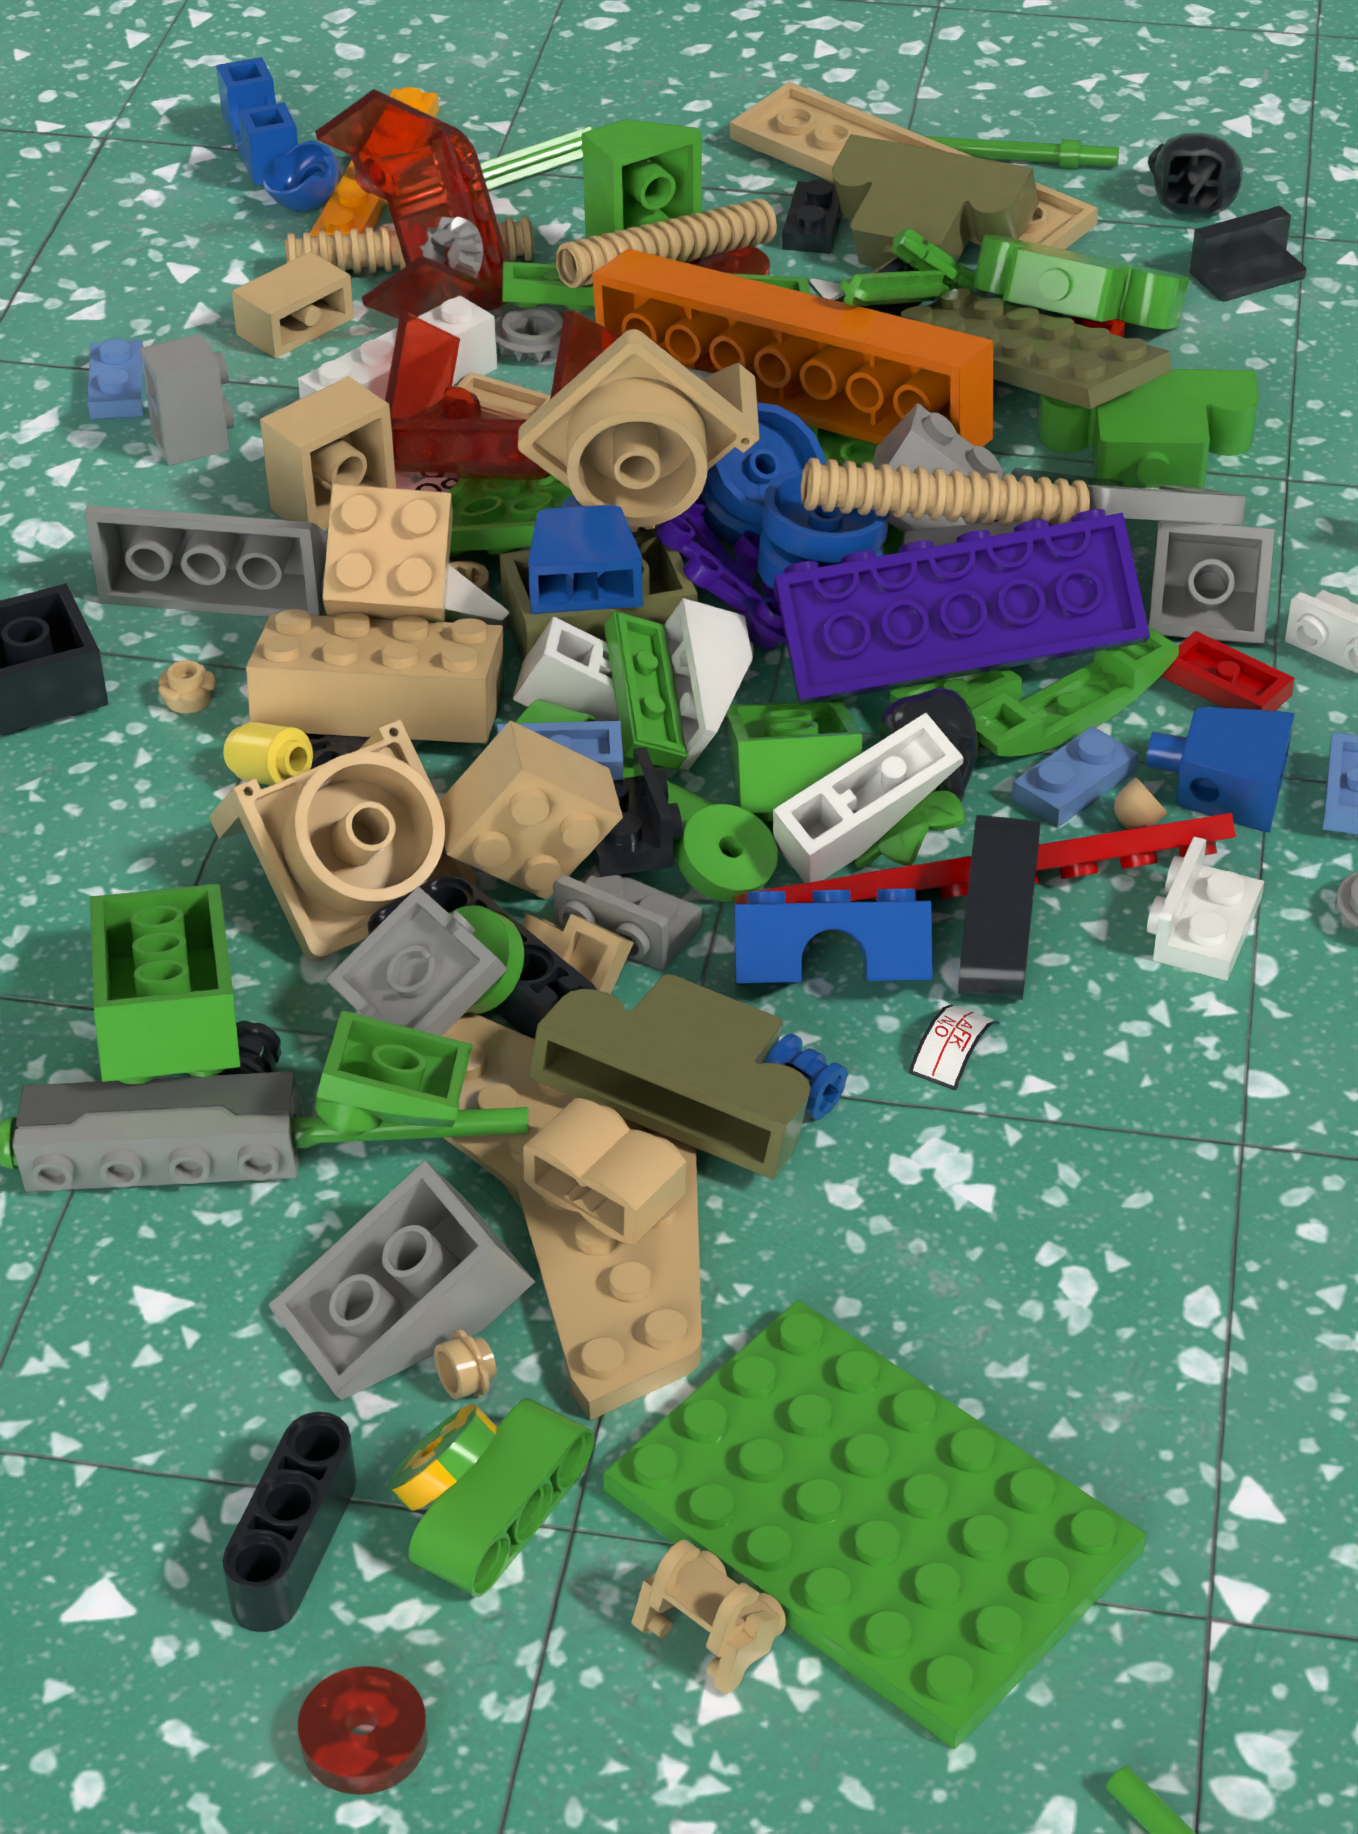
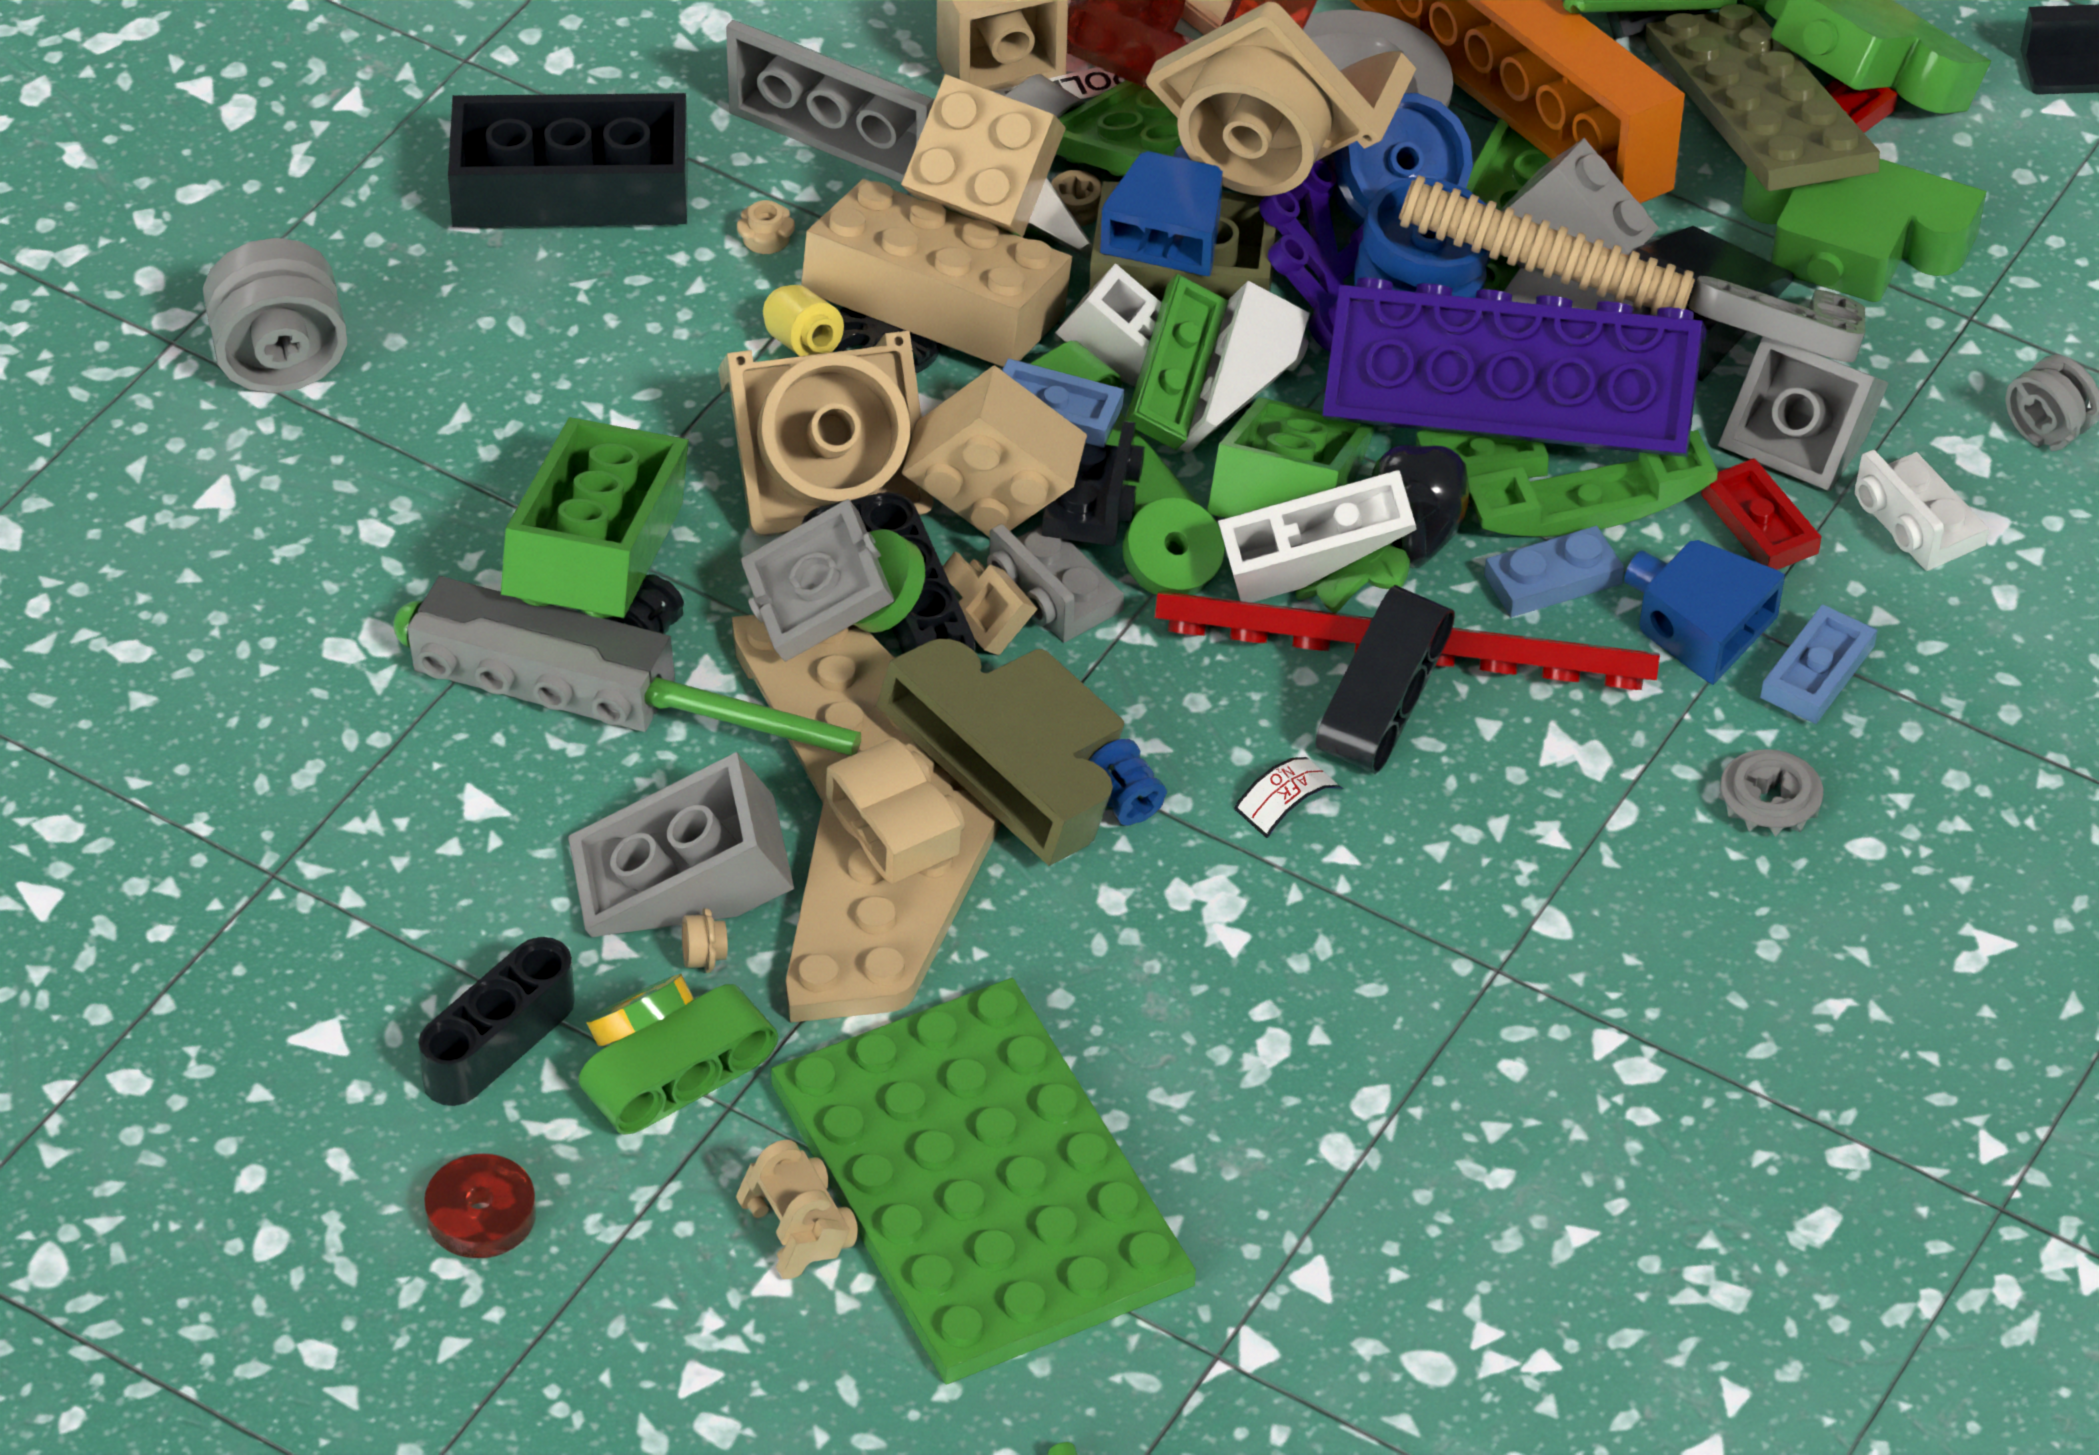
camera: 20 degrees right, 5 degrees up
bright green slope [315,1010,473,1136] -> none
blue arch [733,889,933,983] -> none
tan hinge [1114,777,1168,829] -> none
white bracket [1147,837,1264,981] -> none

